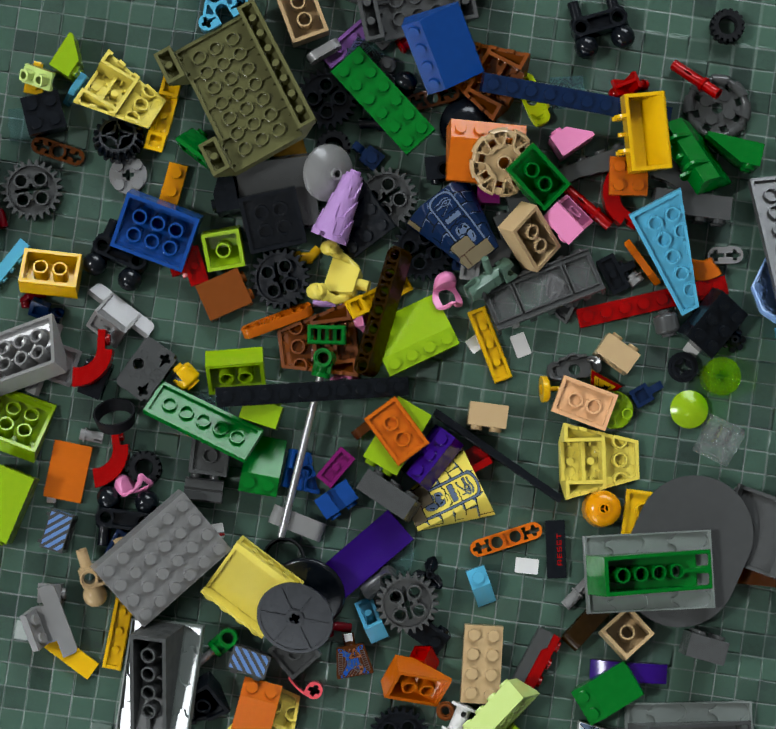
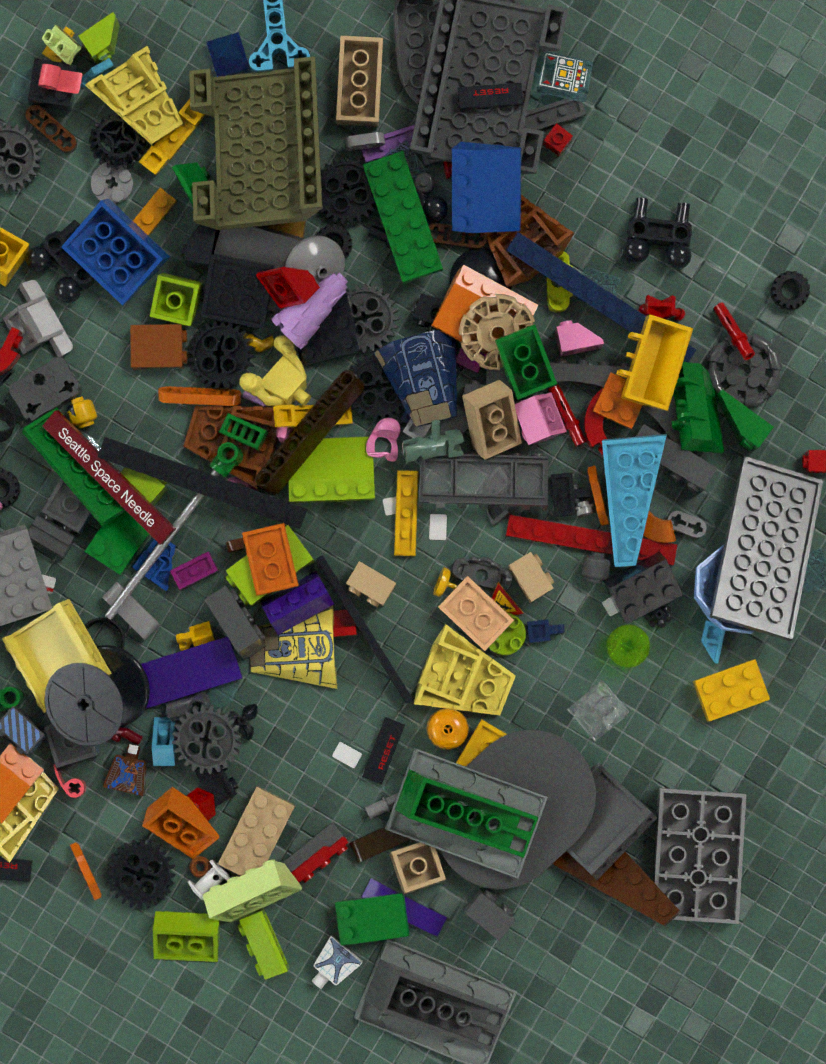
camera: 25 degrees right, 0 degrees up
red hinge [170,245,209,287] -> none
lime slope [205,347,266,395] -> none
blue brick [314,479,358,521] -> none
dark blue plate [351,141,385,172] -> none
medium azure slope [465,565,496,607] -> none
orange beam [470,522,542,557] -> none
black gear [668,352,698,382] -> none
lime dish [670,390,708,429] -> none
none -> coral panel [38,64,83,94]
none -> dark red tile [43,410,176,545]
none -> yellow plate [176,621,215,651]
none -> clear blue piece [207,32,250,77]
none -> red slope [256,267,320,309]

